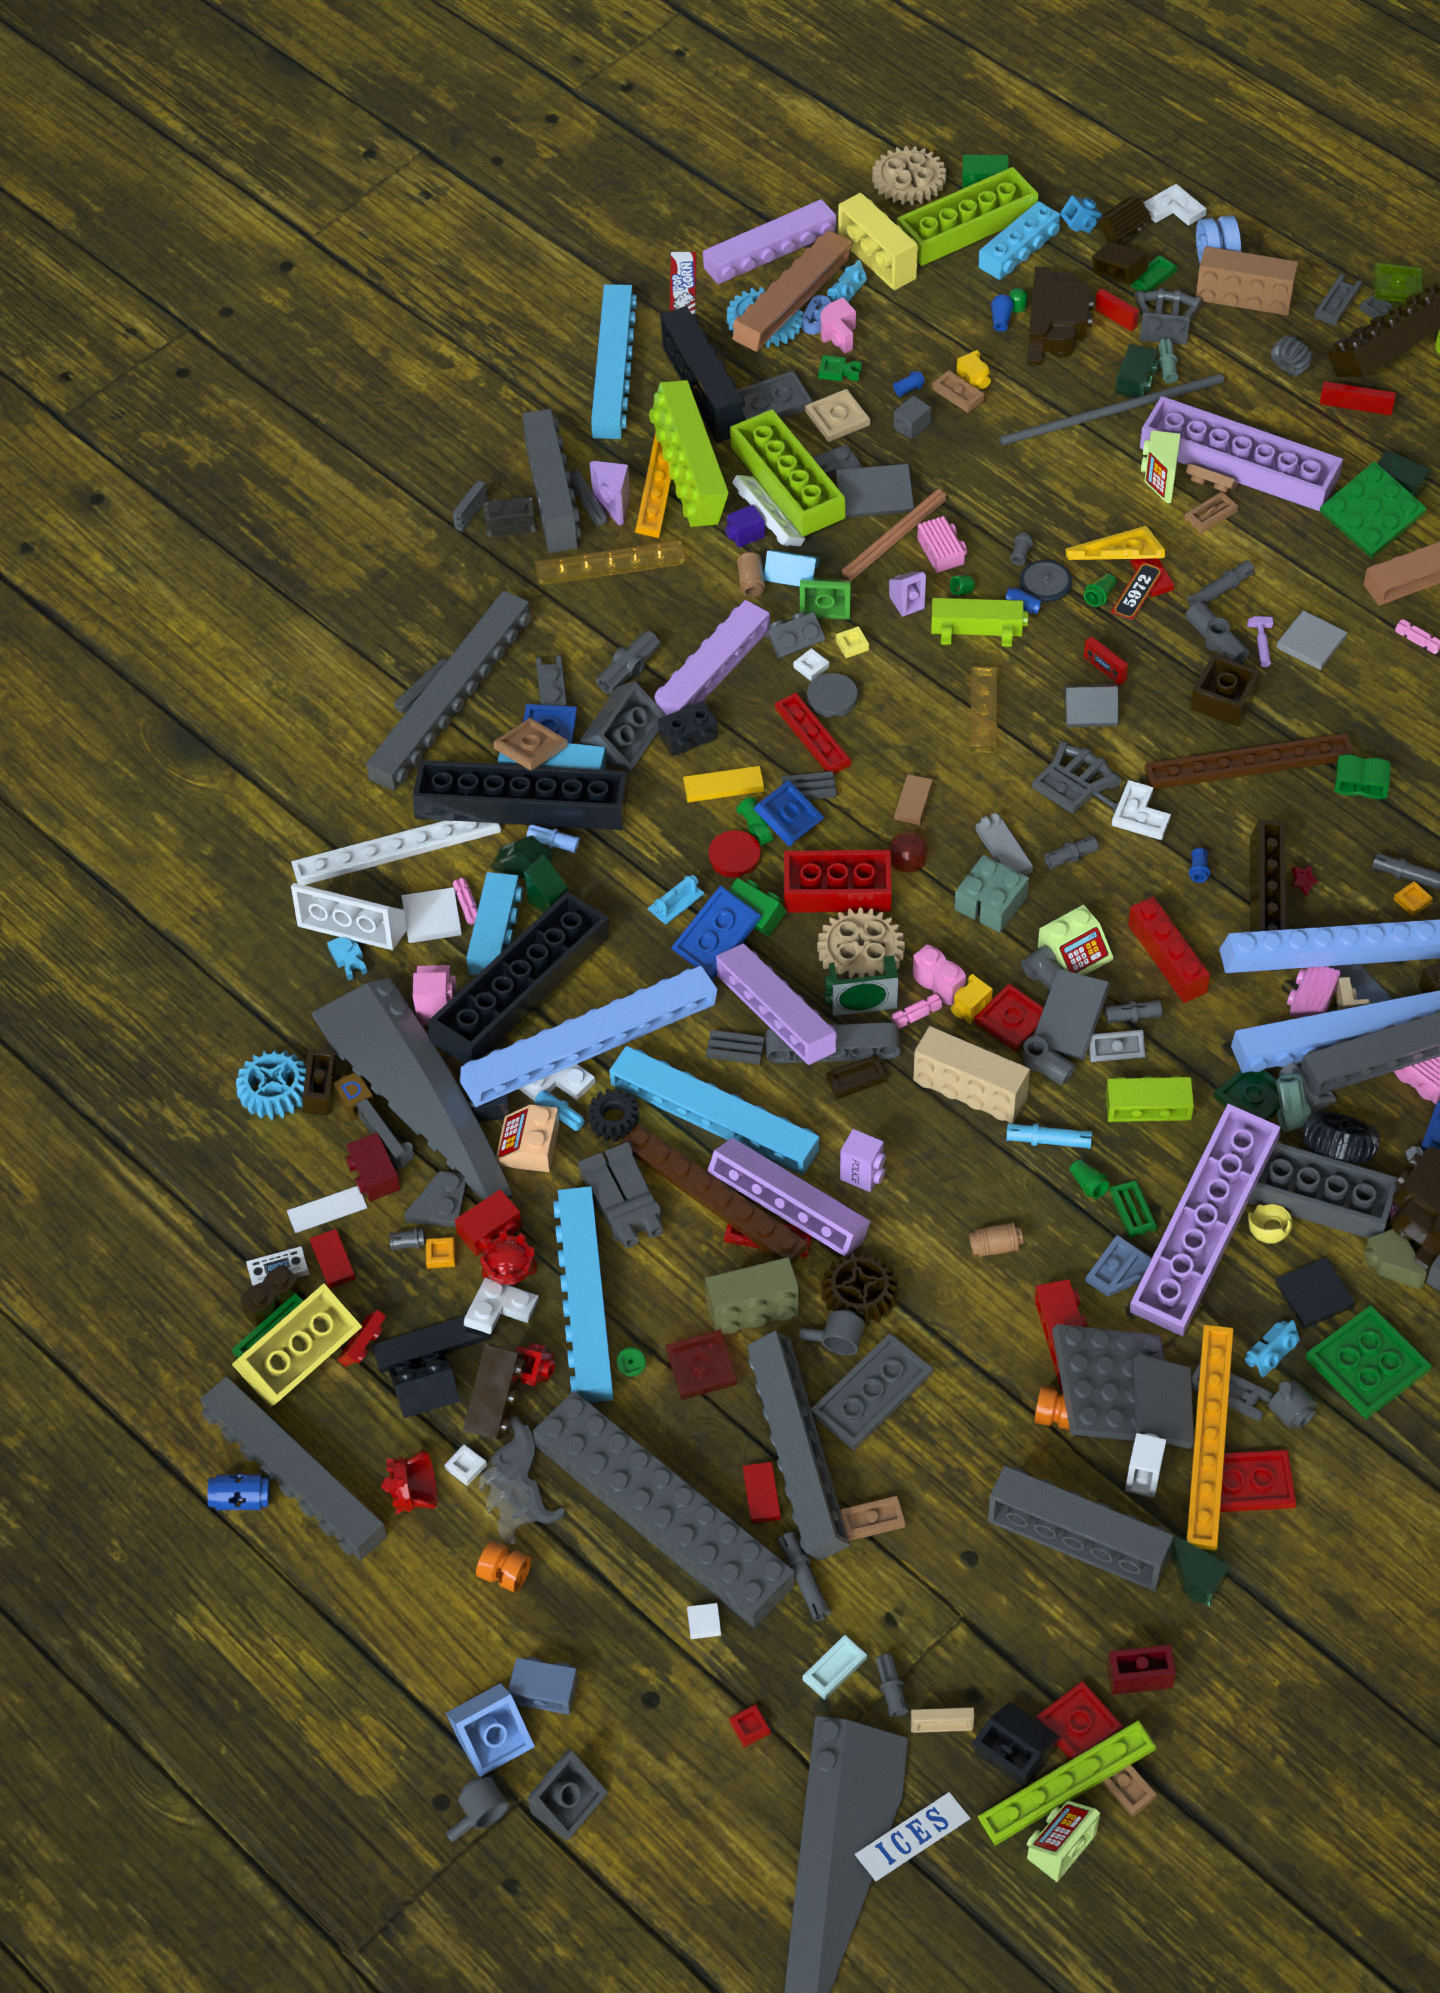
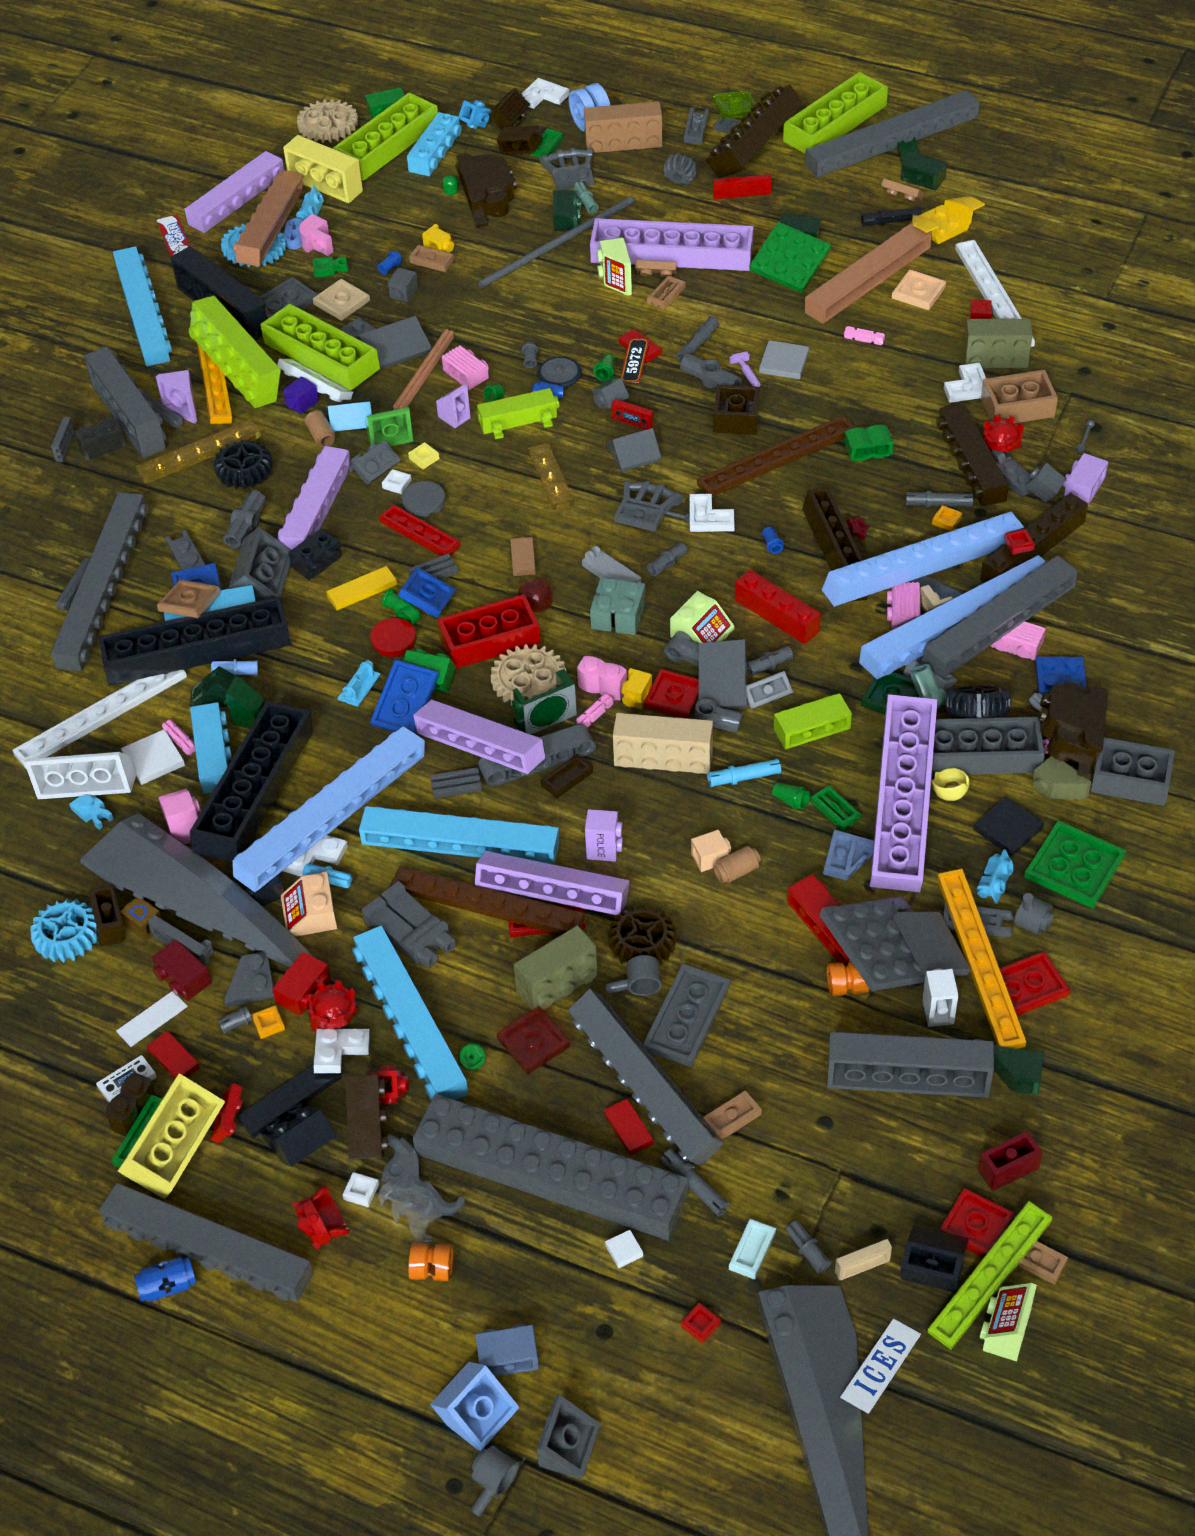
camera: 20 degrees left, 5 degrees down
black tyre [588,1088,639,1142] -> none
blue cone [991,295,1014,331] -> none
yellow wing [1065,526,1165,560] -> none
red tile [1095,289,1139,332] -> none
none -> black gear [214,439,273,490]
none -> dark grey brick [591,378,629,409]
none -> light nougat brick [691,830,731,872]

